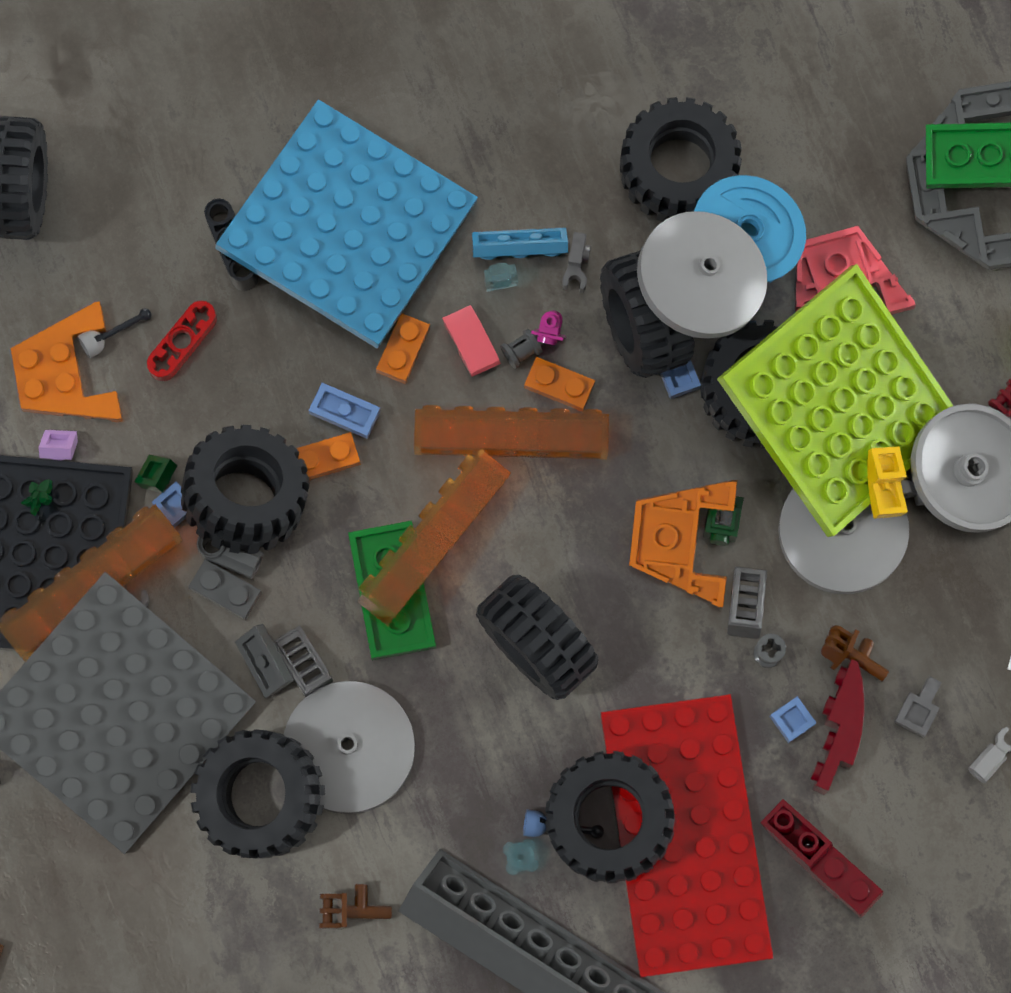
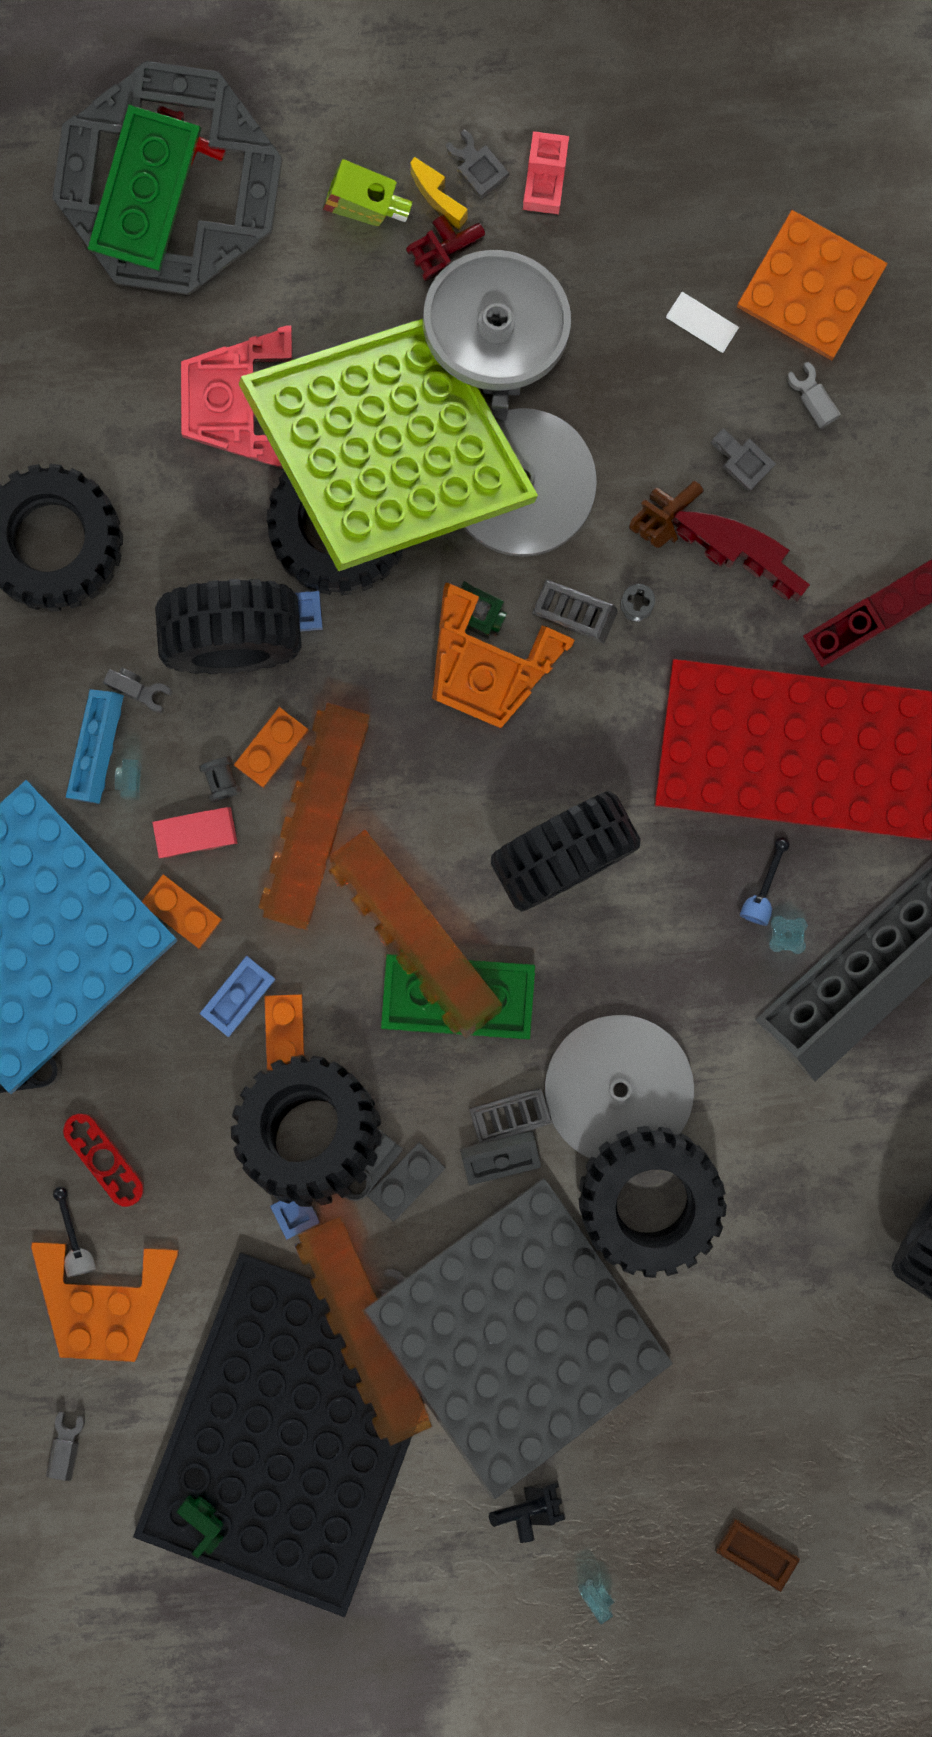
camera: 75 degrees left, 10 degrees up
dark green plant [21,479,53,516] -> none
lavender plate [38,430,78,461] -> none
dark green plate [134,454,178,493] -> none
reddish brown arm [319,884,392,930] -> none
dark pink hinge [531,310,566,345] -> none
black tyre [545,751,675,884] -> none
light grey dish [637,211,767,339] -> none
dark azure piece [694,175,806,283] -> none
medium blue plate [769,696,817,744] -> none
yellow slope [867,446,908,519] -> none

